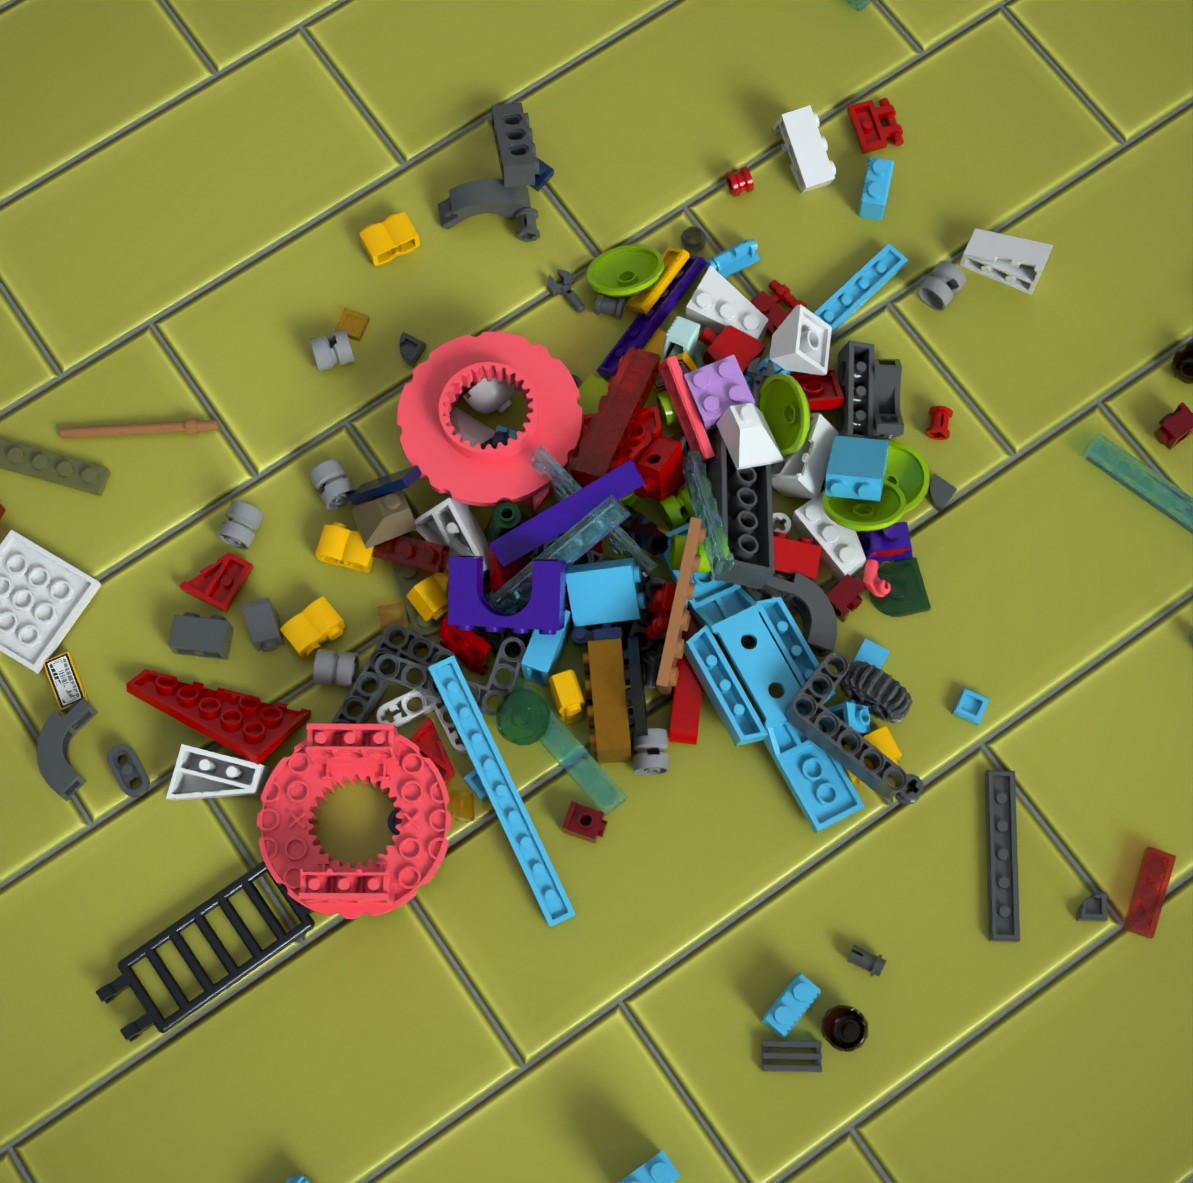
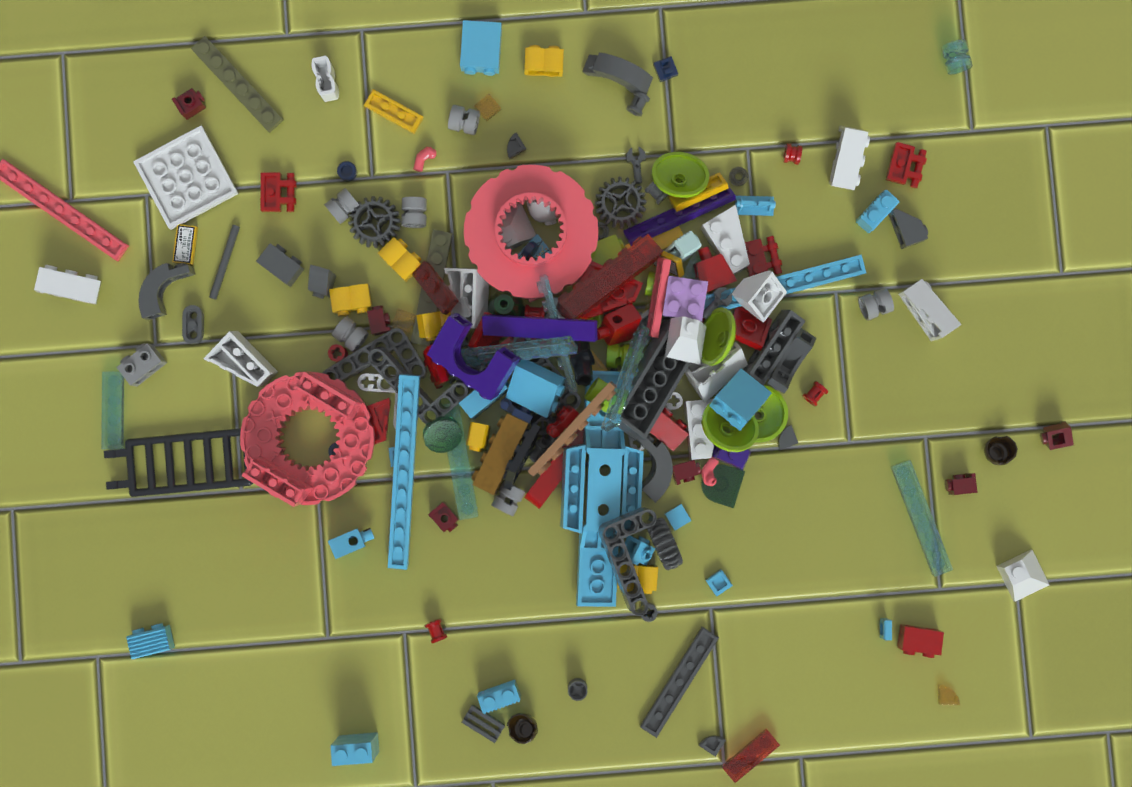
camera: 25 degrees right, 15 degrees up
medium nougat bar [60,418,220,438] -> none
red wing [126,669,311,765] -> none
red wing [179,552,254,613] -> none
dark blue tile [348,465,422,505] -> none
dark tan slope [350,490,417,549] -> none
clear yellow tile [450,789,475,823] -> none
dark grey brick [491,103,540,188] -> none
dark grey pin [847,945,886,977] -> none
none -> clear light blue plate [101,371,124,450]
none -> light grey brick [116,343,167,387]
none -> dark grey bar [209,225,240,300]
none -> red plate [260,172,297,212]
none -> white brick [311,56,339,102]
none -> red bush [328,344,348,363]
none -> medium azure torso [328,528,374,559]
none -> dark blue tile [337,161,357,182]
none -> dark grey gear [348,196,401,248]
none -> yellow tile [364,89,423,134]
none -> dark red brick [367,305,392,336]
none -> coral arm [413,147,437,172]
none -> red bush [425,618,447,643]
none -> medium azure brick [460,20,502,76]
none -> dark grey wheel [568,678,588,701]
none -> dark grey gear [595,177,647,229]
none -> dark grey slope [888,209,928,249]

